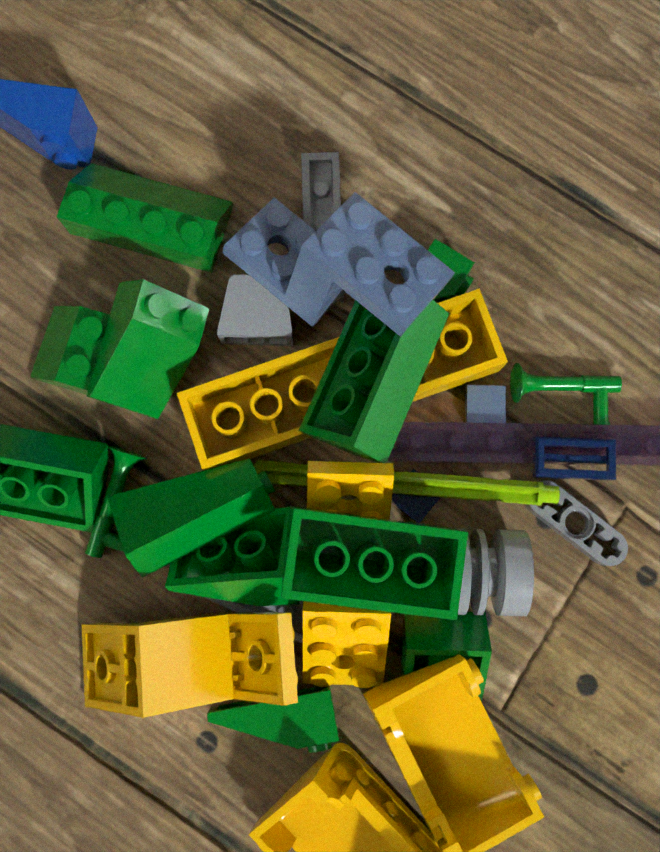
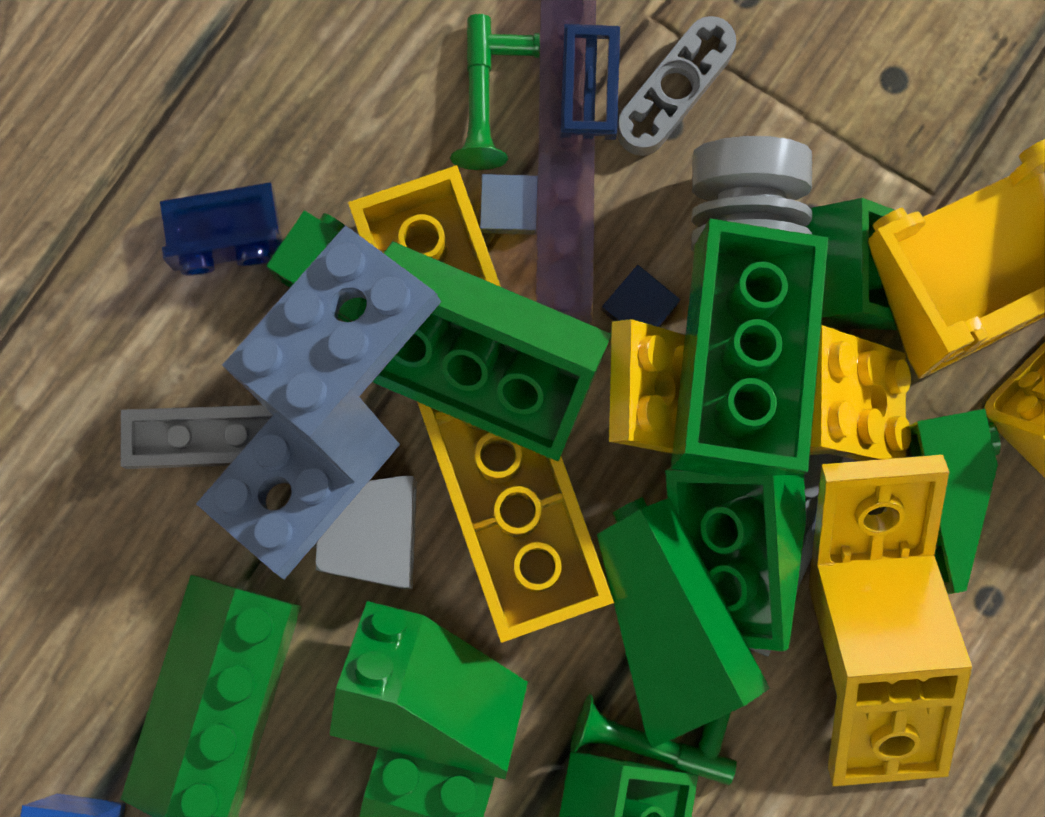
camera: 90 degrees left, 0 degrees up
lime piece [252,460,560,506] -> none
none -> clear blue bracket [160,182,283,276]

